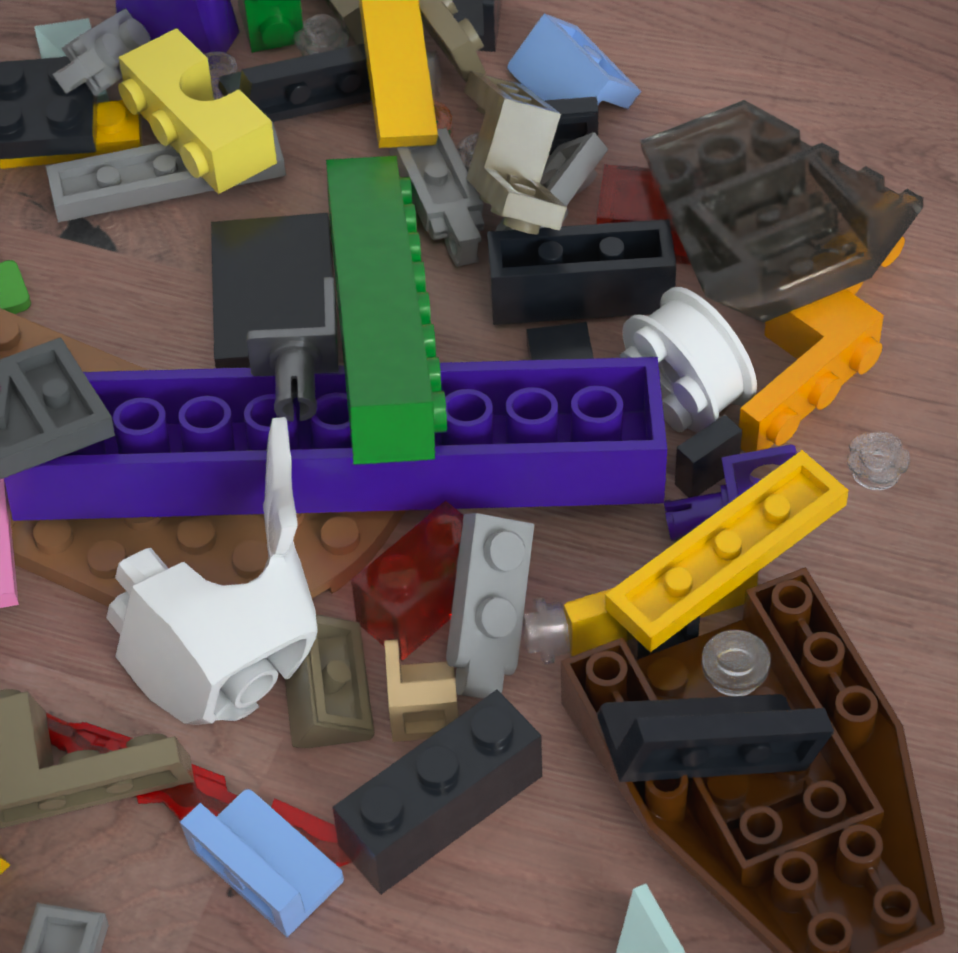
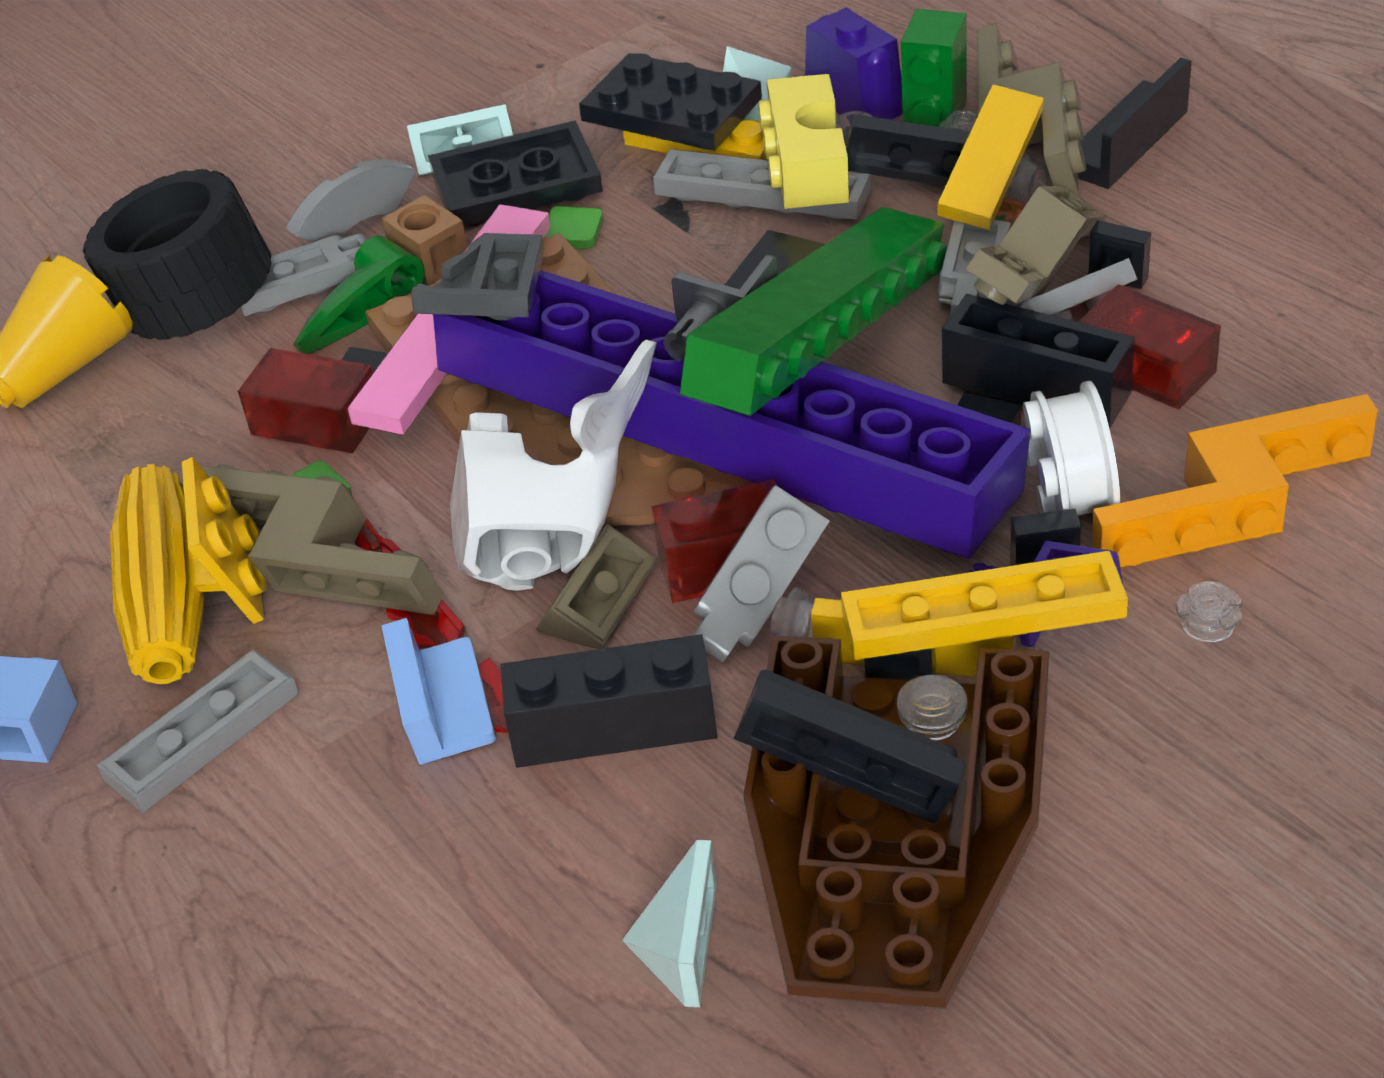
camera: 35 degrees right, 10 degrees down
light grey hinge [53,8,150,96] -> none
tan panel [384,639,458,742] -> none
light blue panel [507,13,641,109] -> none
clear smoke wedge [640,100,924,322] -> none

